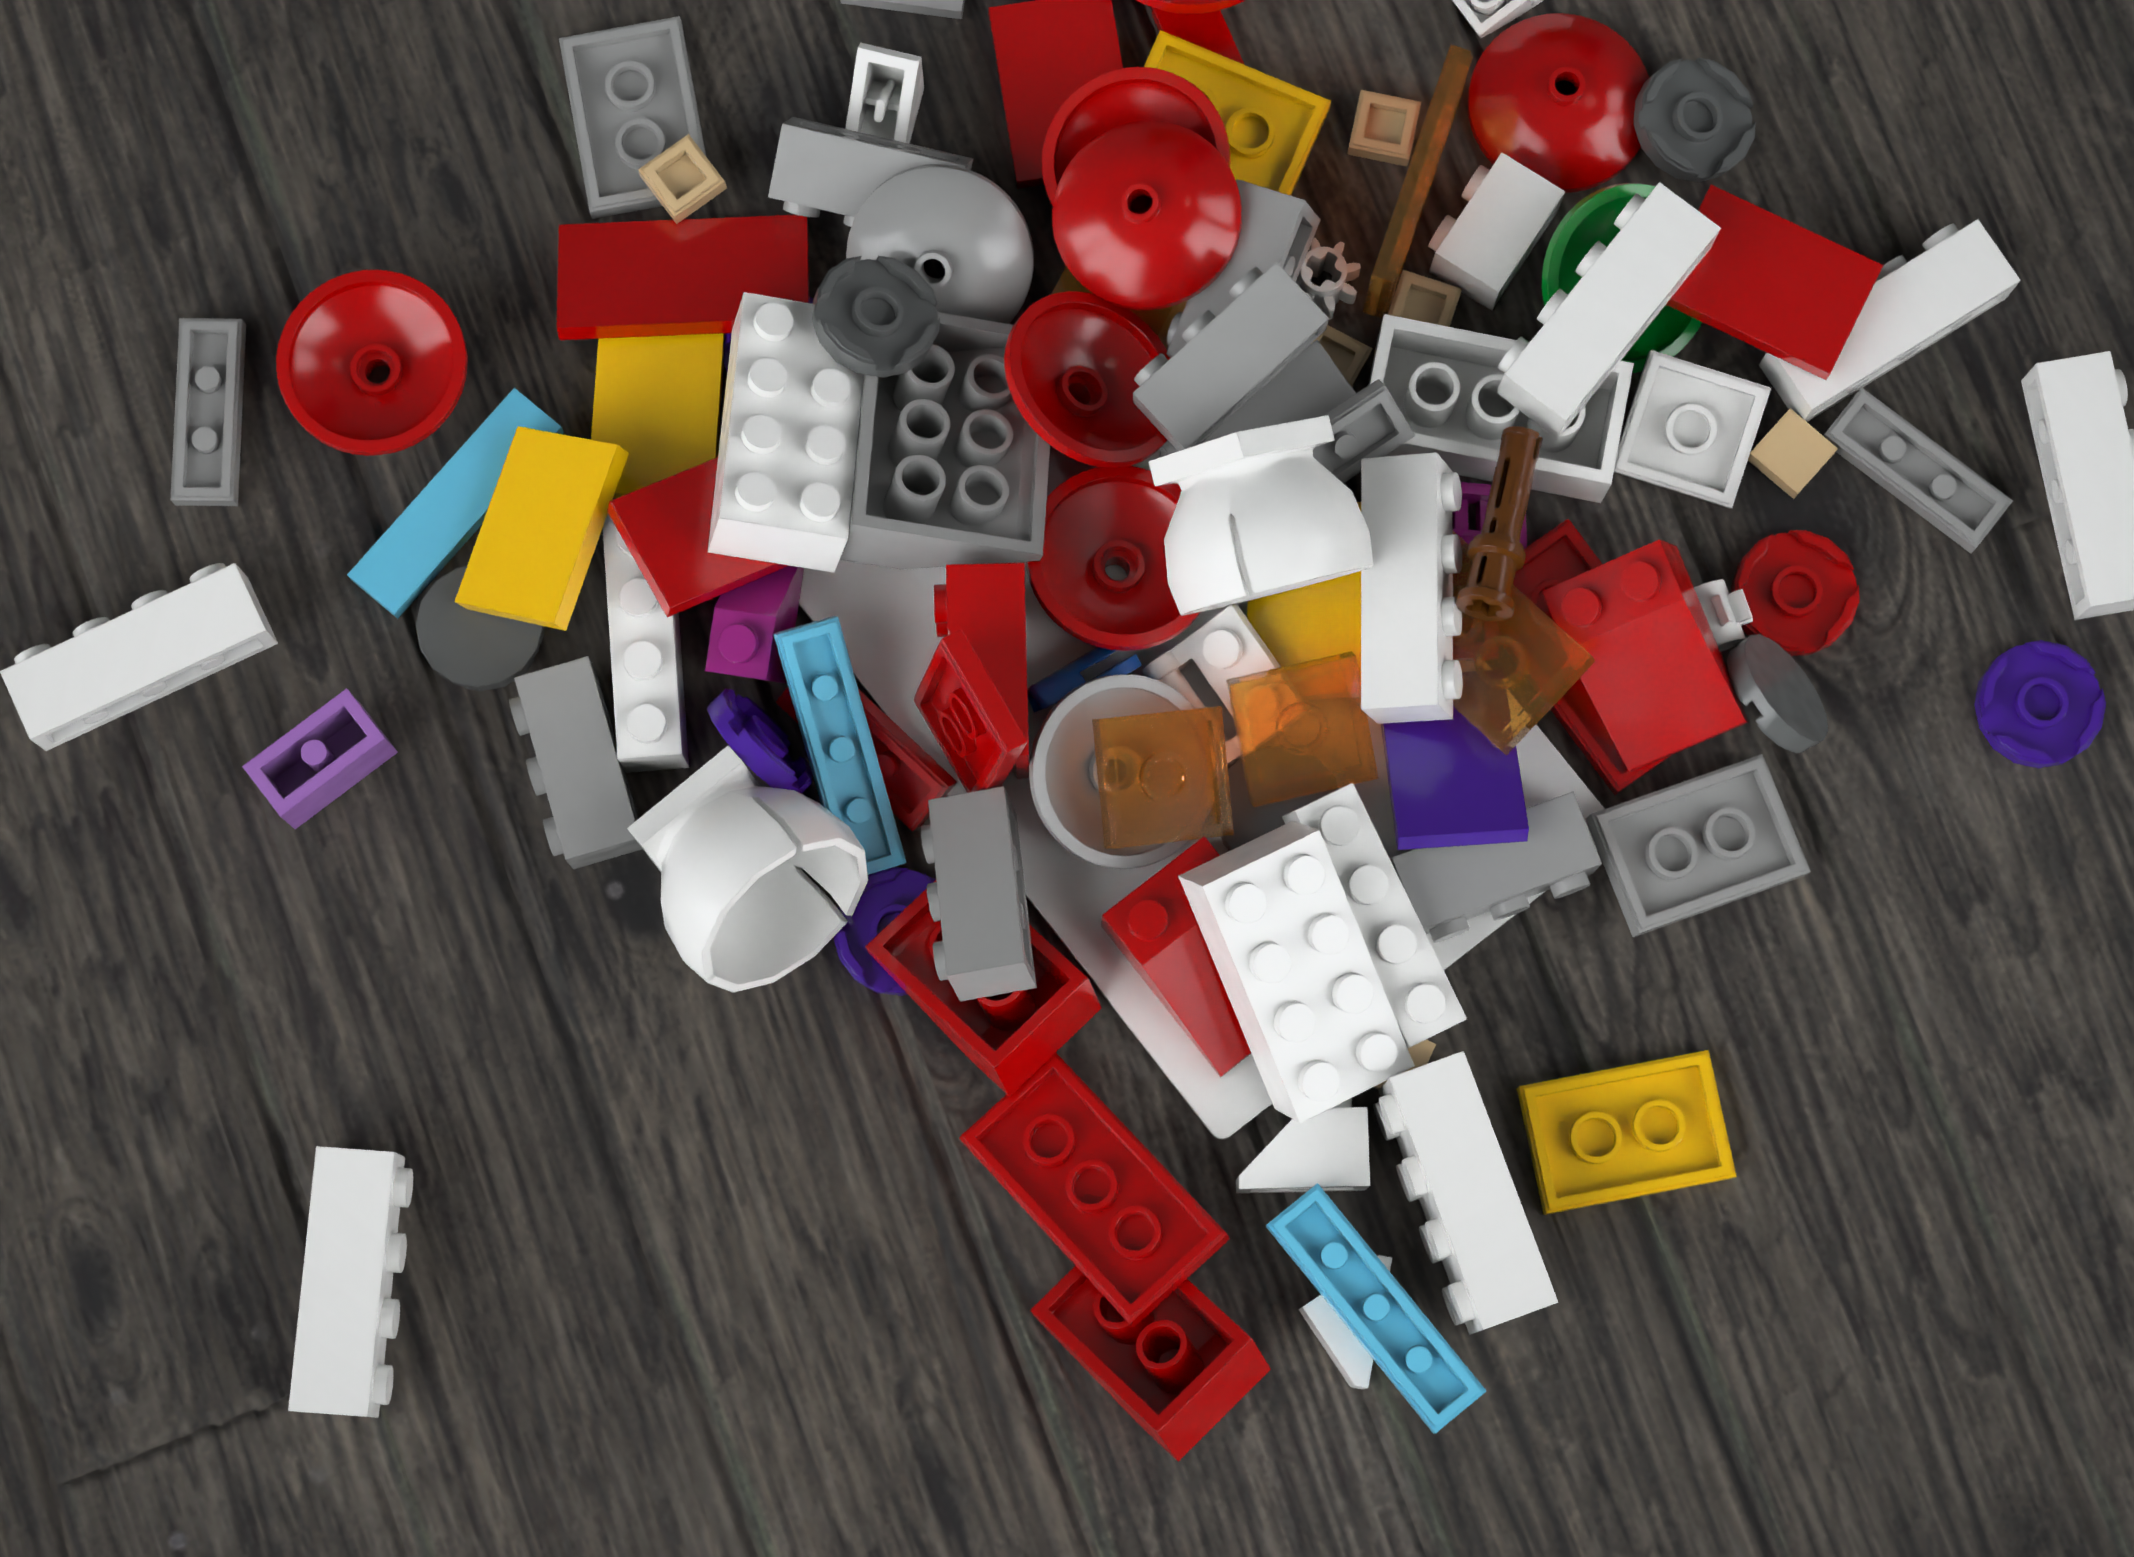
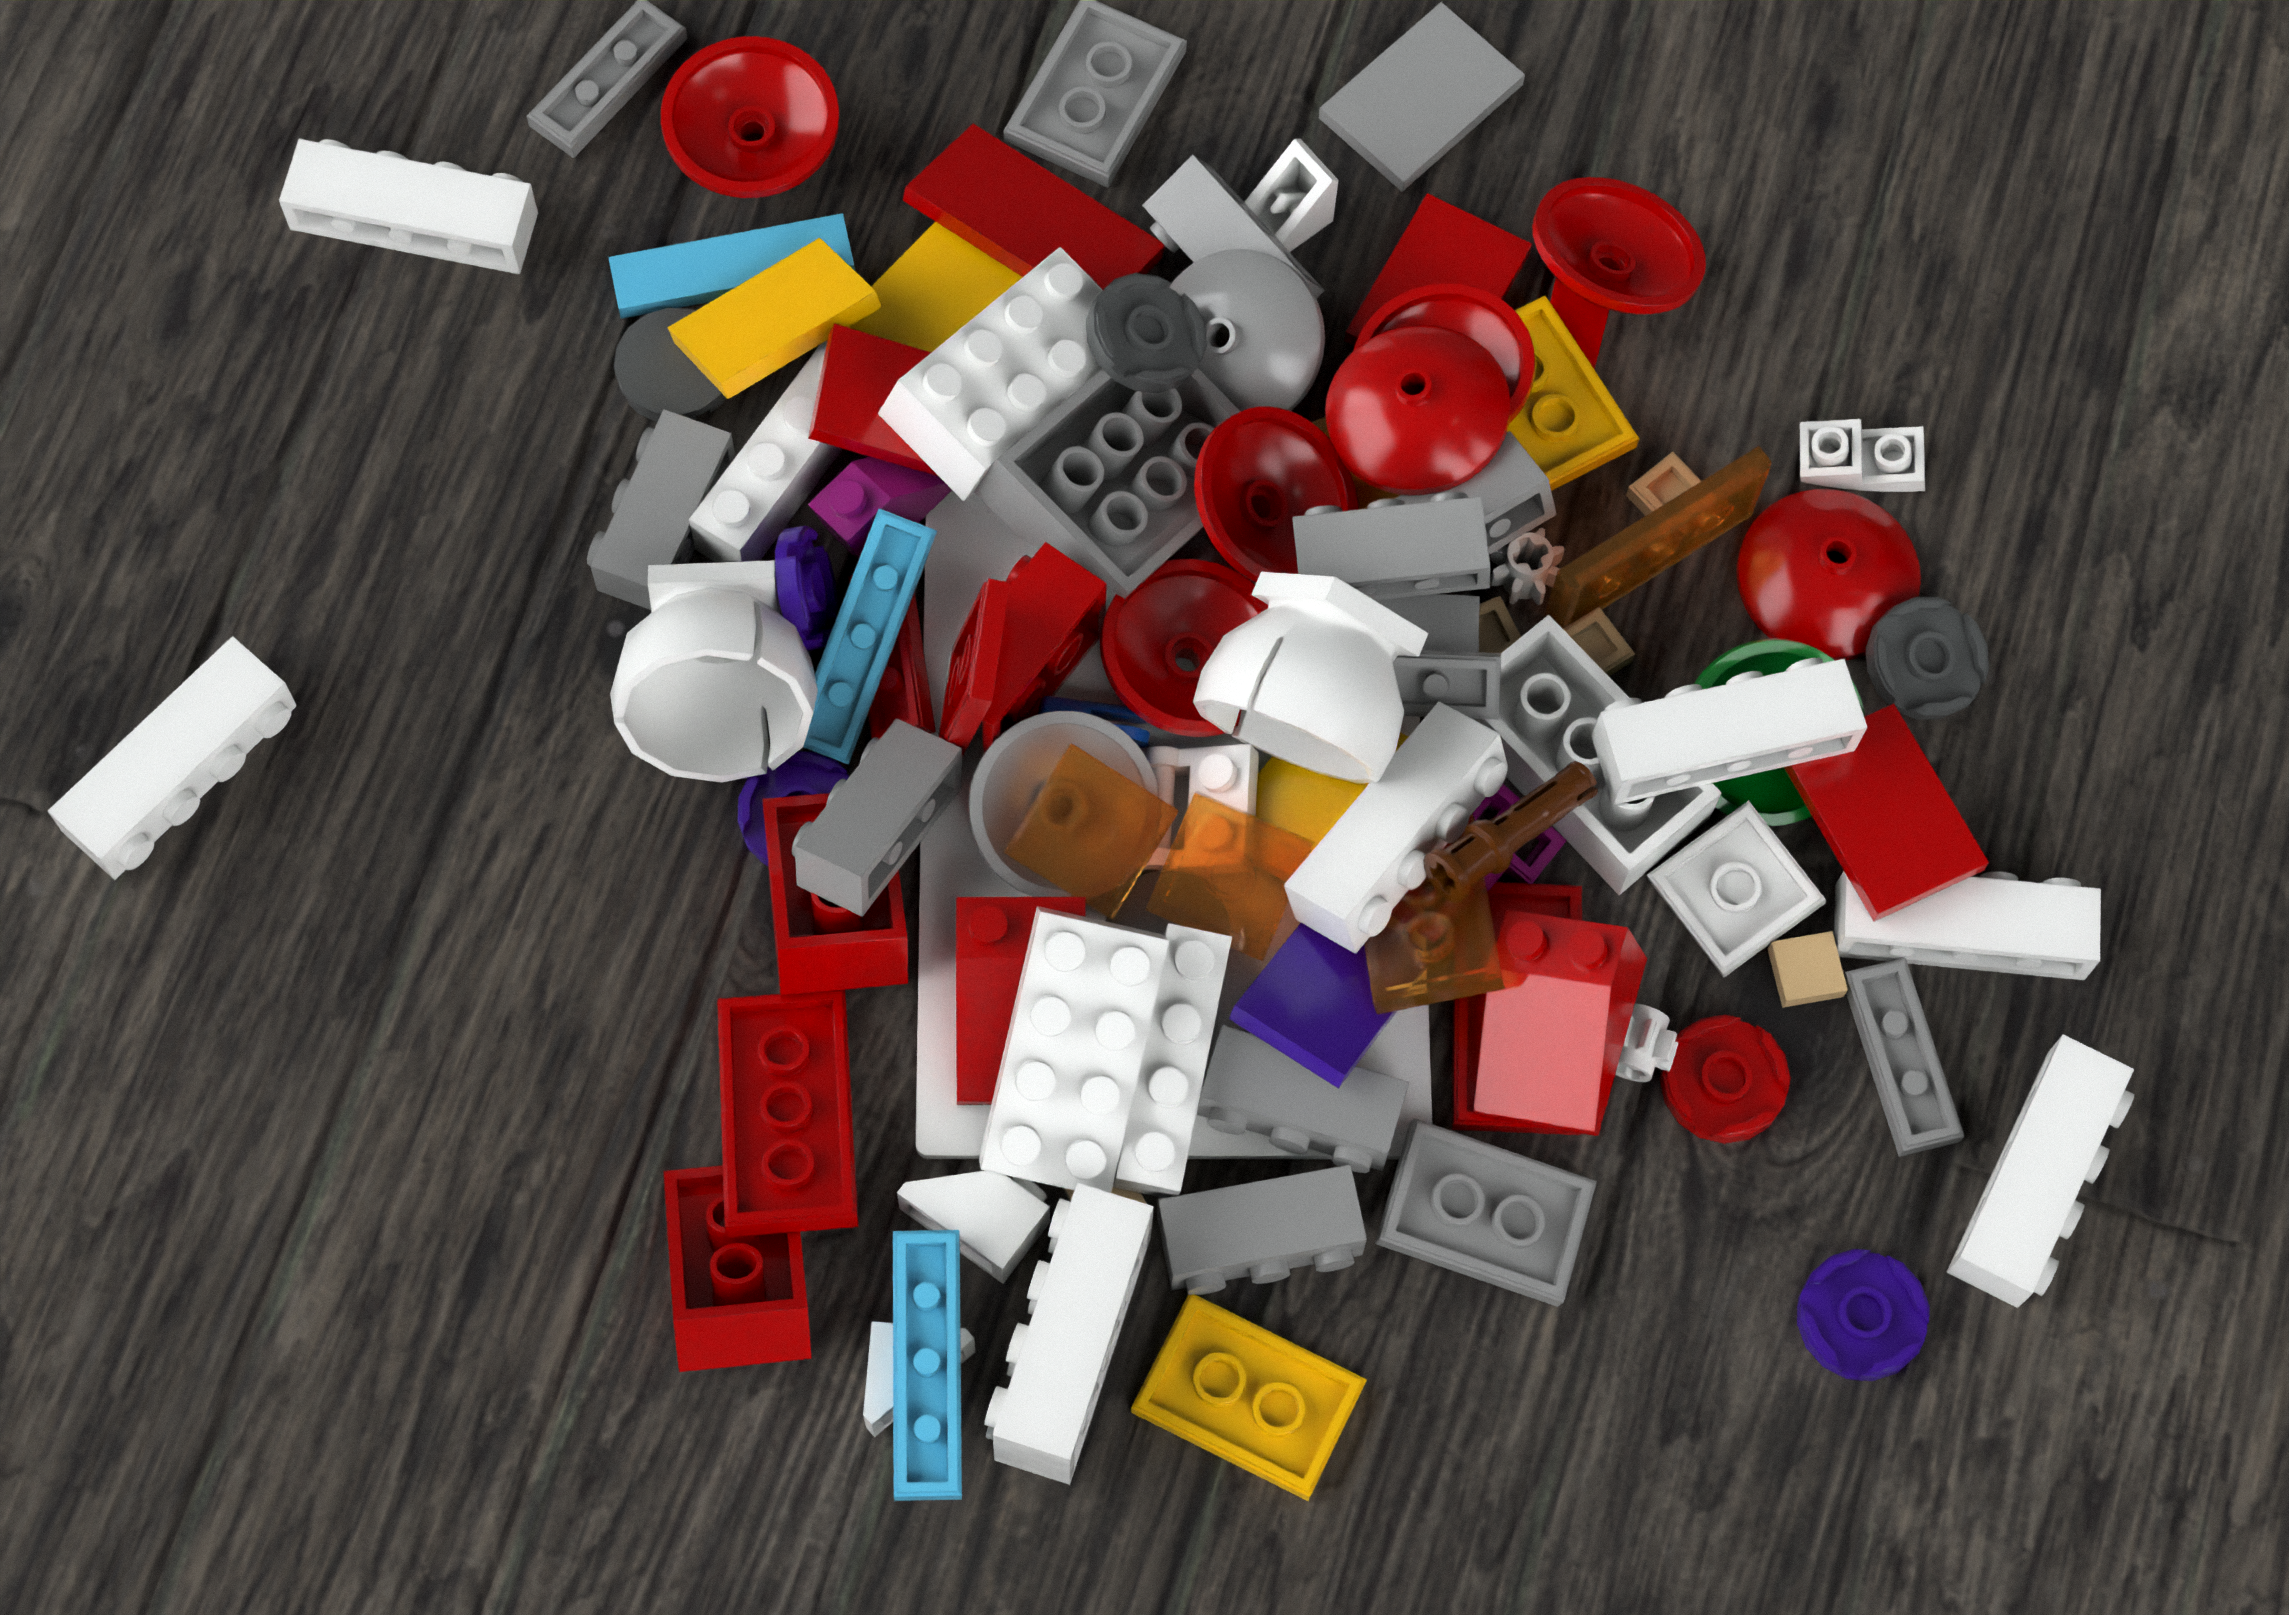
camera: 35 degrees right, 10 degrees down
medium lavender brick [242,688,398,829] -> none
tan tile [638,134,727,224] -> none
white brick [1428,153,1565,311] -> none
dark grey tile [1727,634,1828,753] -> none
none -> light grey brick [1157,1165,1367,1295]

